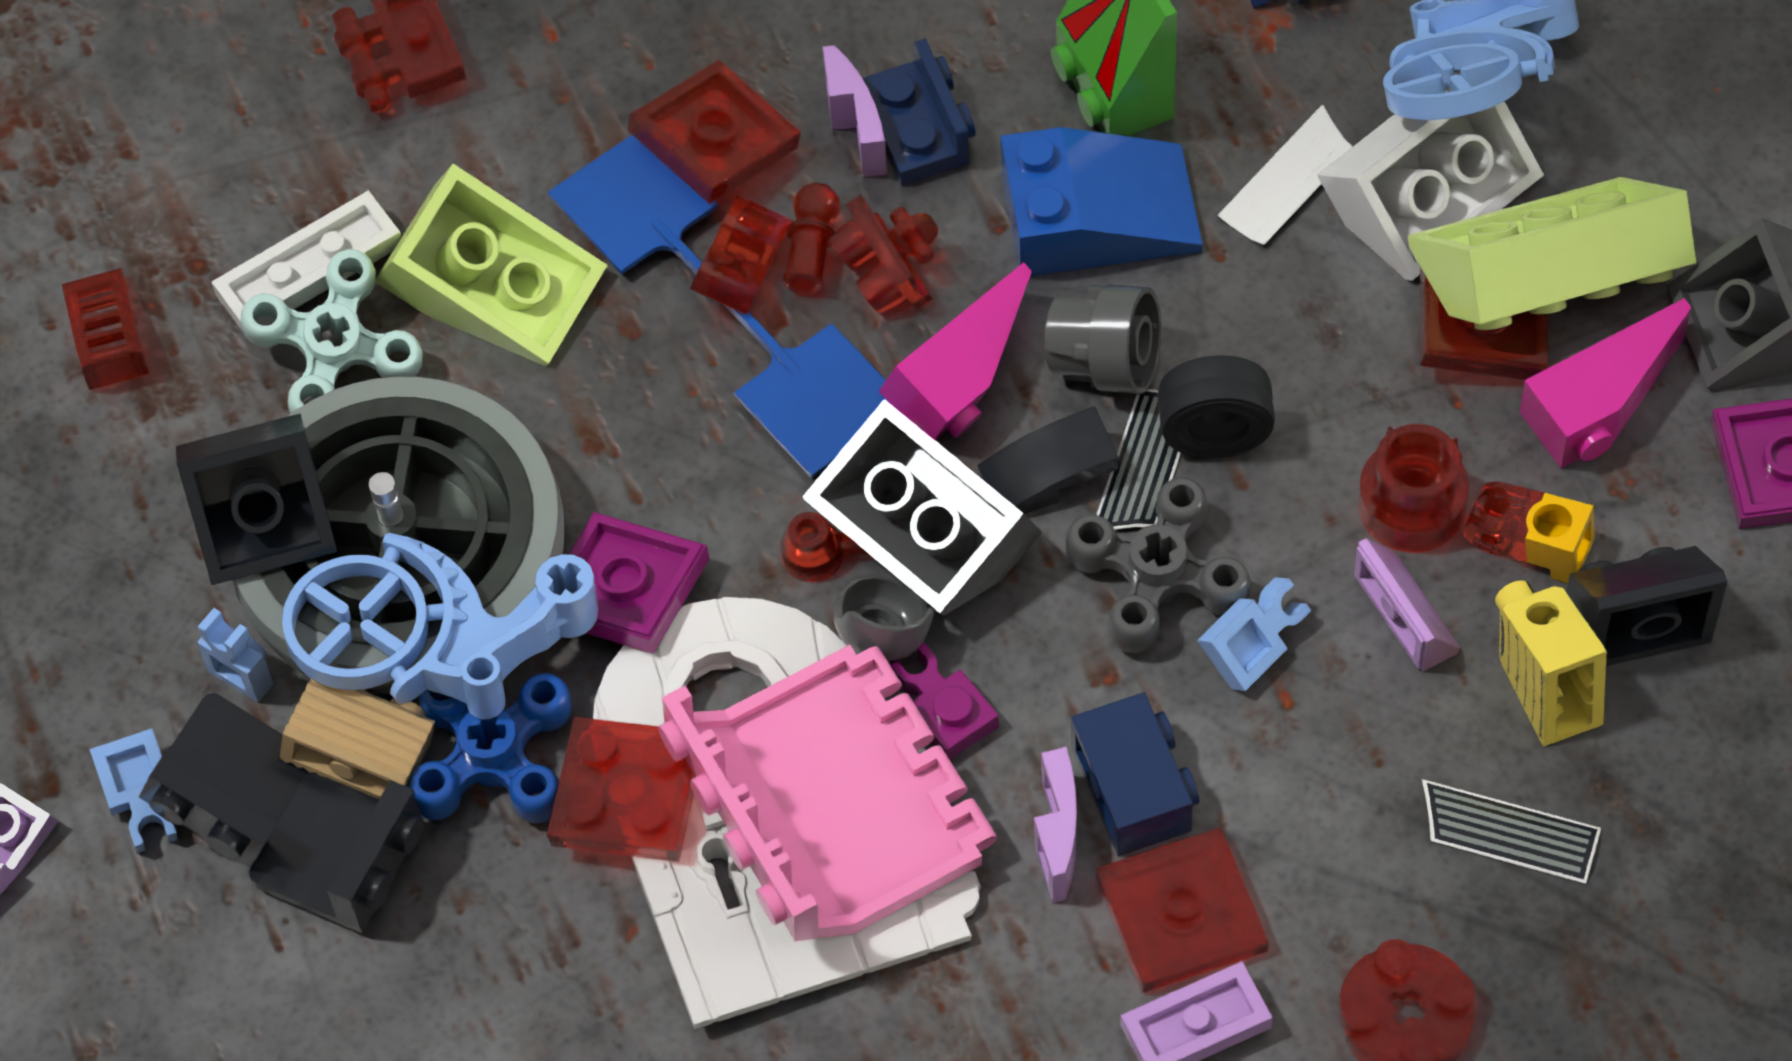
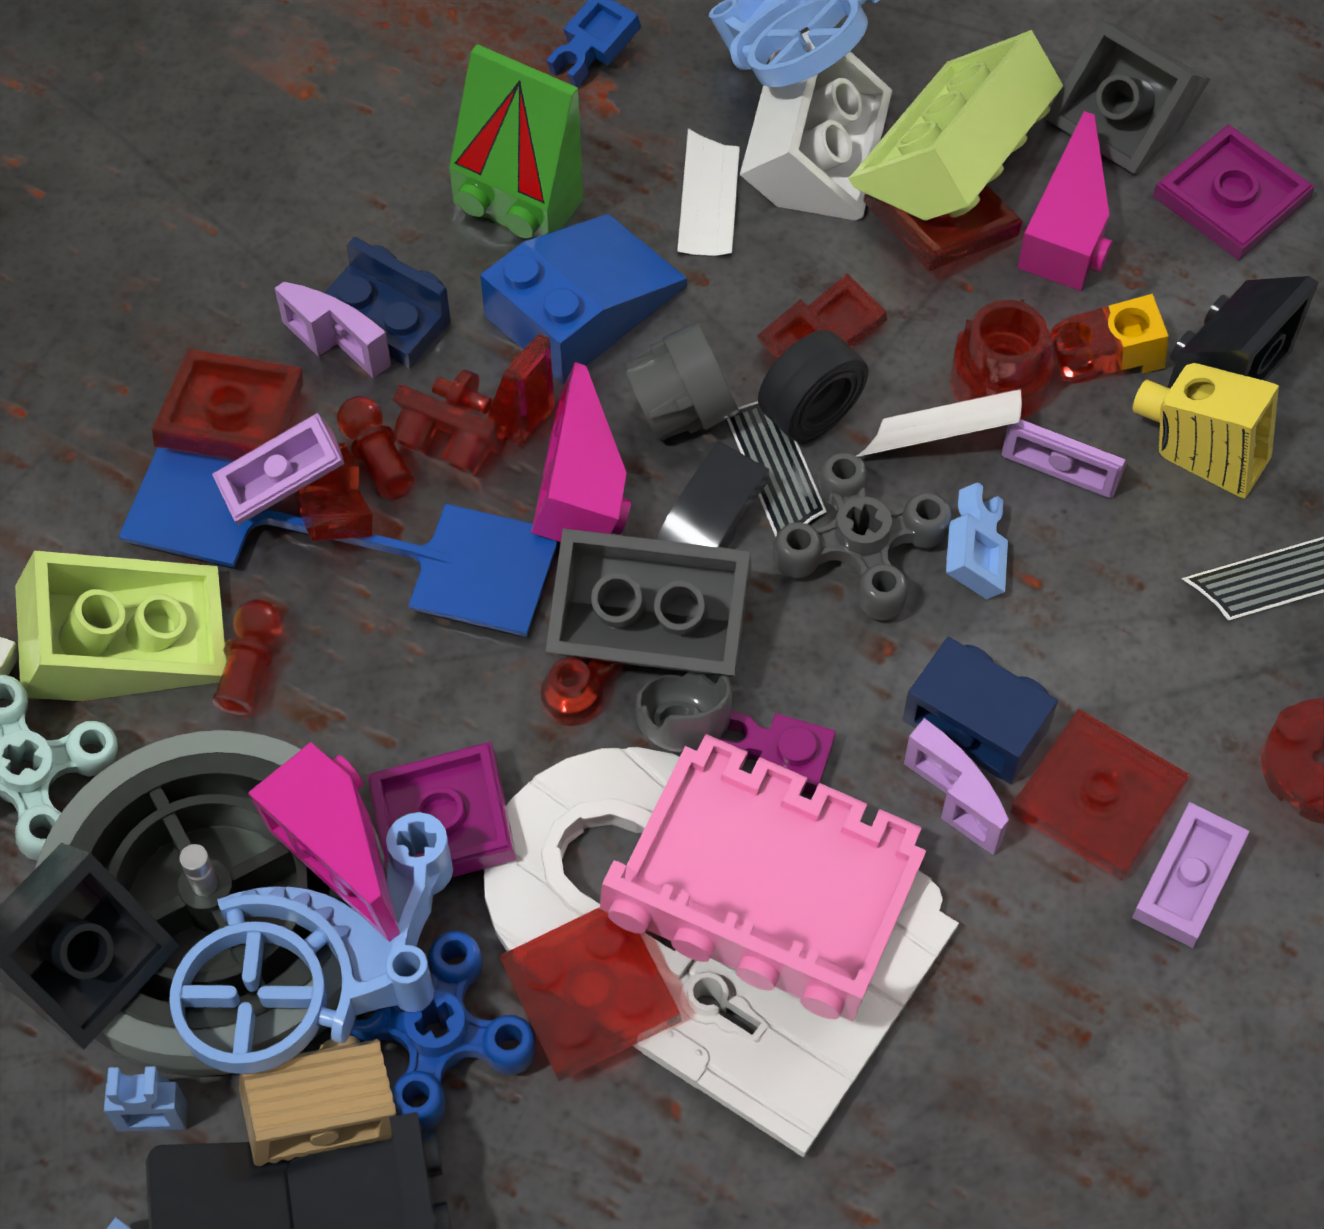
camera: 40 degrees left, 0 degrees up
none -> lavender slope [212,413,345,525]
none -> clear red pin [212,599,282,715]
none -> dark pink slope [248,742,400,942]
none -> clear red slope [486,333,555,447]
none -> clear red slope [757,273,887,359]
none -> white sticker [857,389,1022,457]

